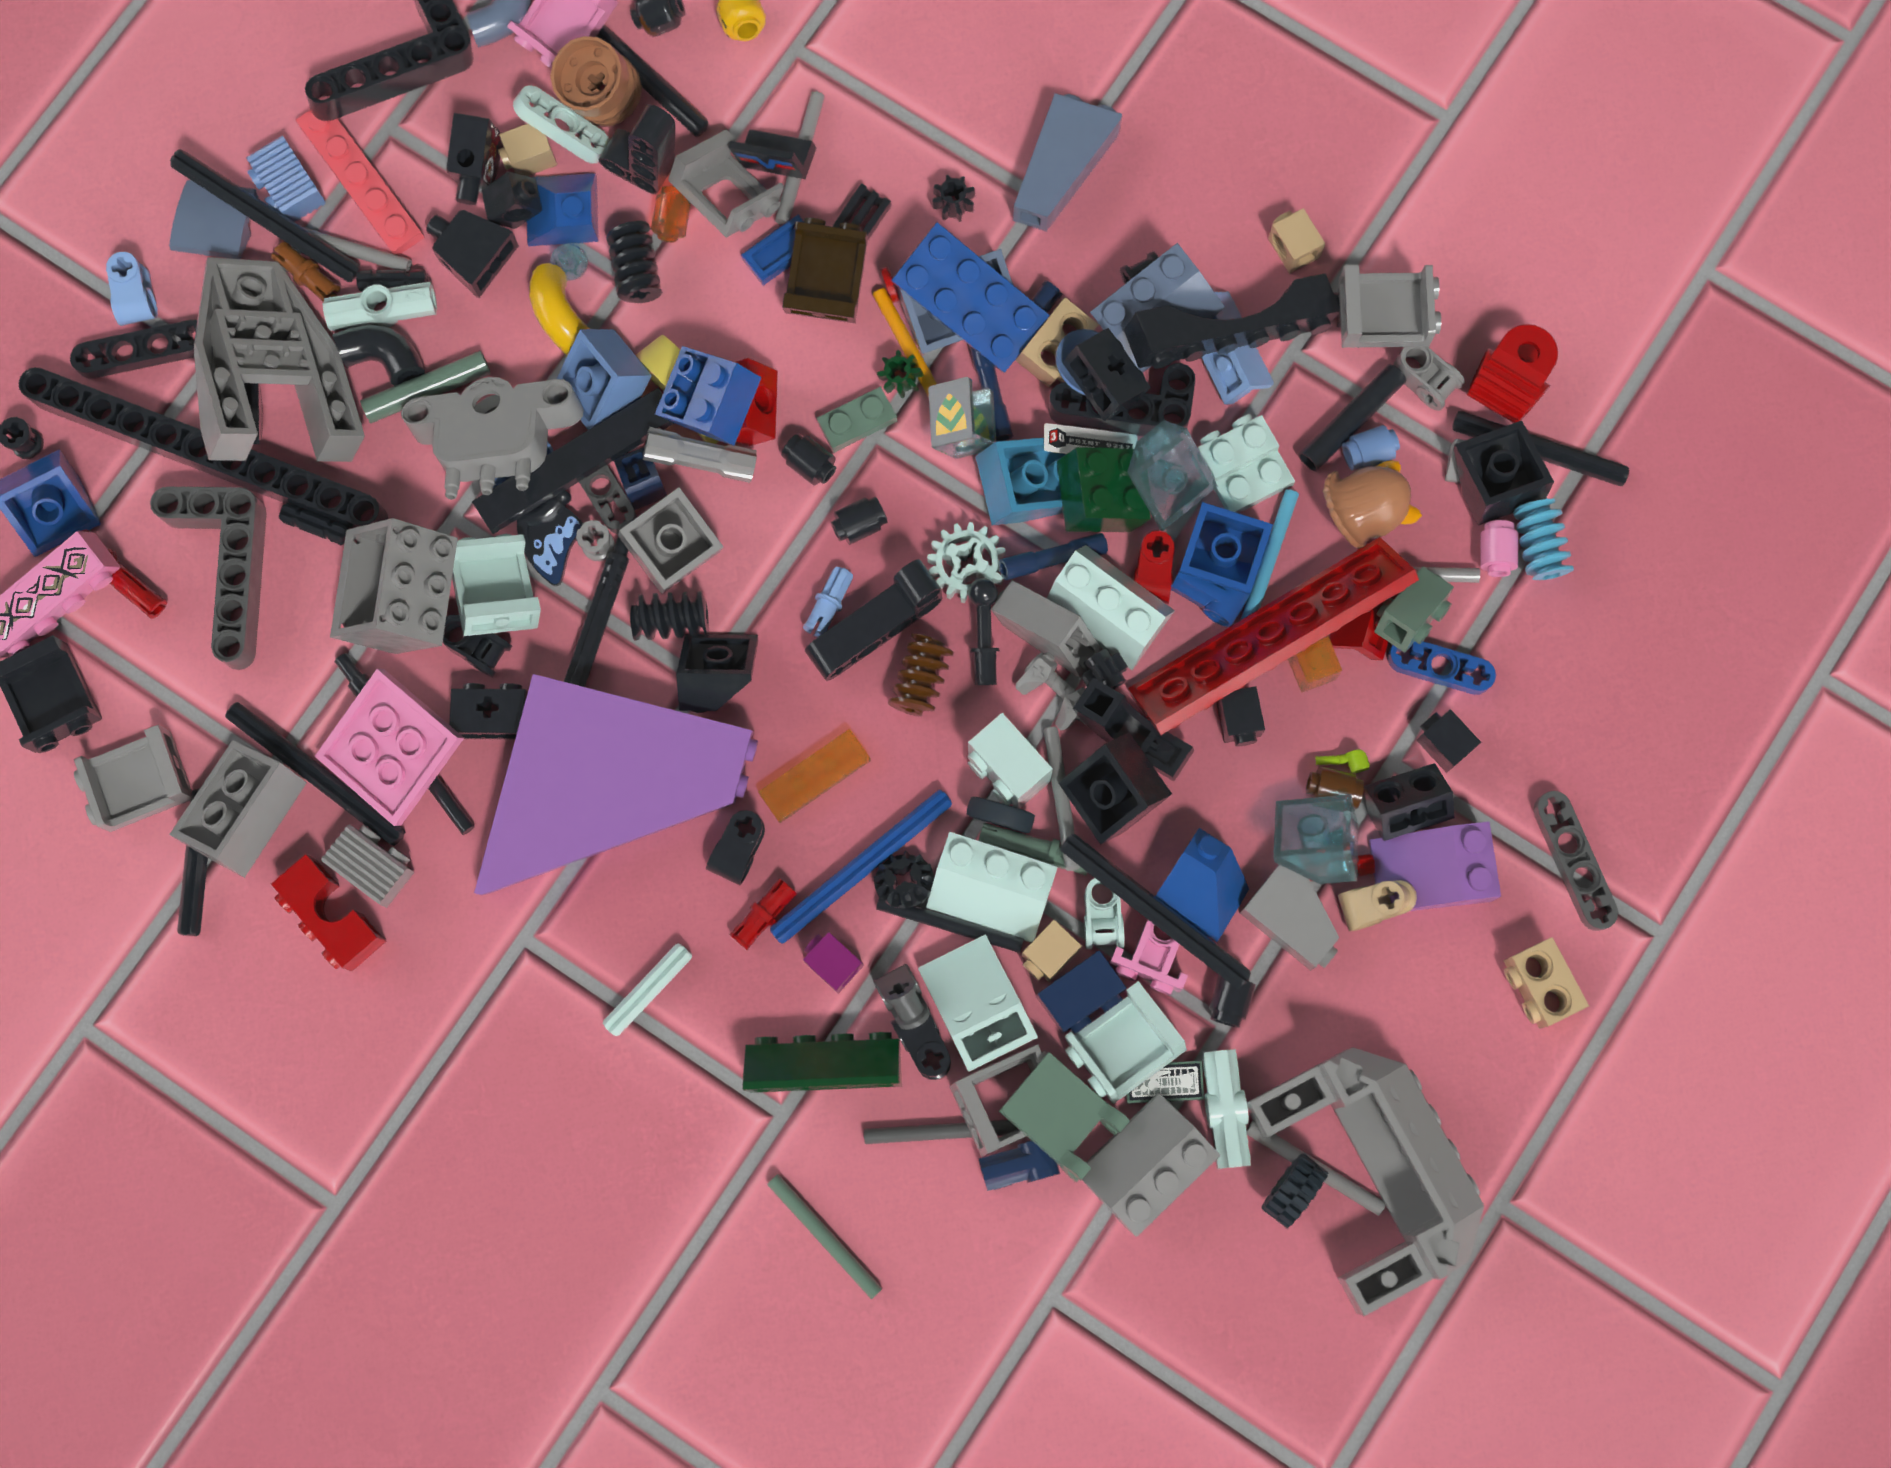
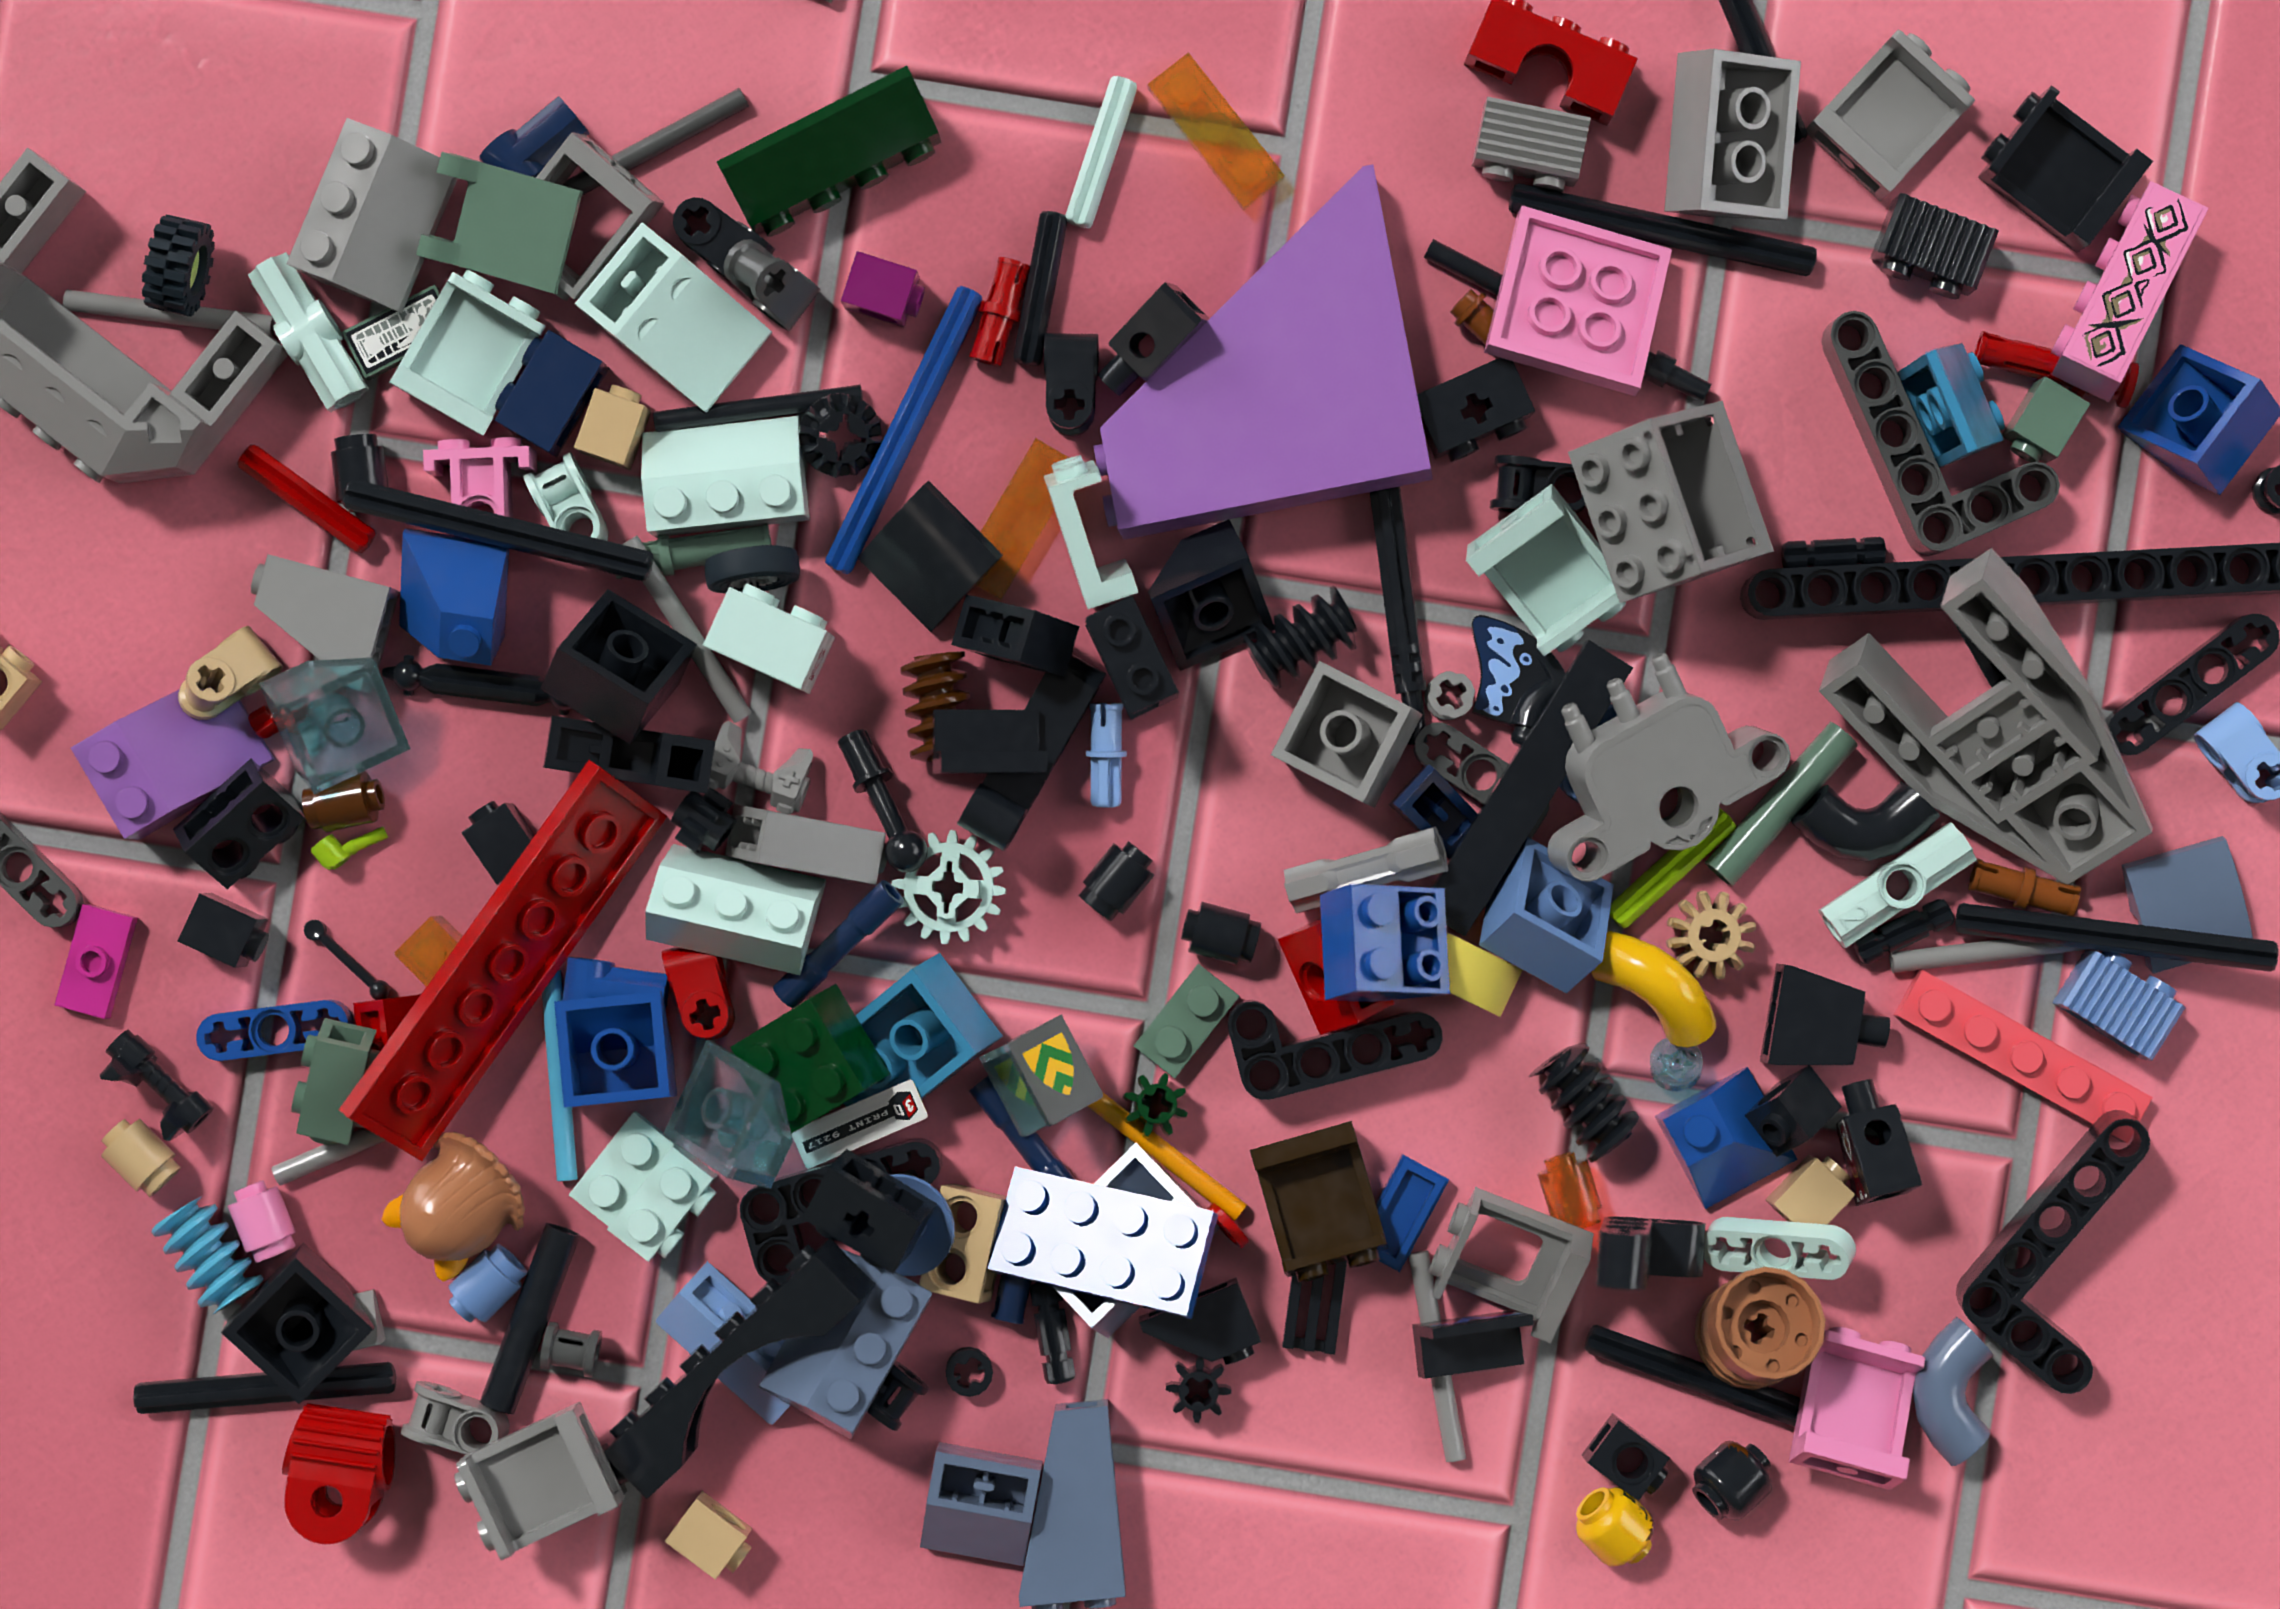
camera: 155 degrees right, 10 degrees up
none -> dark pink plate [54,904,138,1019]
none -> black piece [100,1029,214,1141]
none -> tan brick [101,1119,181,1197]
none -> red axle [237,444,376,553]
none -> black hinge [304,920,390,1000]
none -> black wheel [382,654,572,715]
none -> dark grey bush [540,1321,602,1378]
none -> black slope [858,481,1003,632]
none -> sand blue slope [920,1442,1042,1566]
none -> black panel [933,709,1047,774]
none -> black bush [945,1347,993,1397]
none -> black brick [951,594,1080,677]
none -> black axle [1013,211,1067,366]
none -> black axle [1030,1283,1075,1384]
none -> light aqua panel [1043,455,1139,609]
none -> black panel [1085,595,1179,720]
none -> black torso [1097,282,1210,396]
none -> black slope [1139,1278,1261,1365]
none -> clear yellow plate [1147,52,1285,211]
none -> black beam [1227,1000,1443,1100]
none -> dark orange pin [1450,289,1494,345]
none -> black brick [1582,1413,1670,1501]
none -> lime axle [1609,808,1736,928]
none -> tan gear [1666,891,1756,979]
none -> black brick [1870,193,1999,299]
none -> dark azure slope [1897,343,2005,468]
none -> sand green brick [2002,376,2091,463]

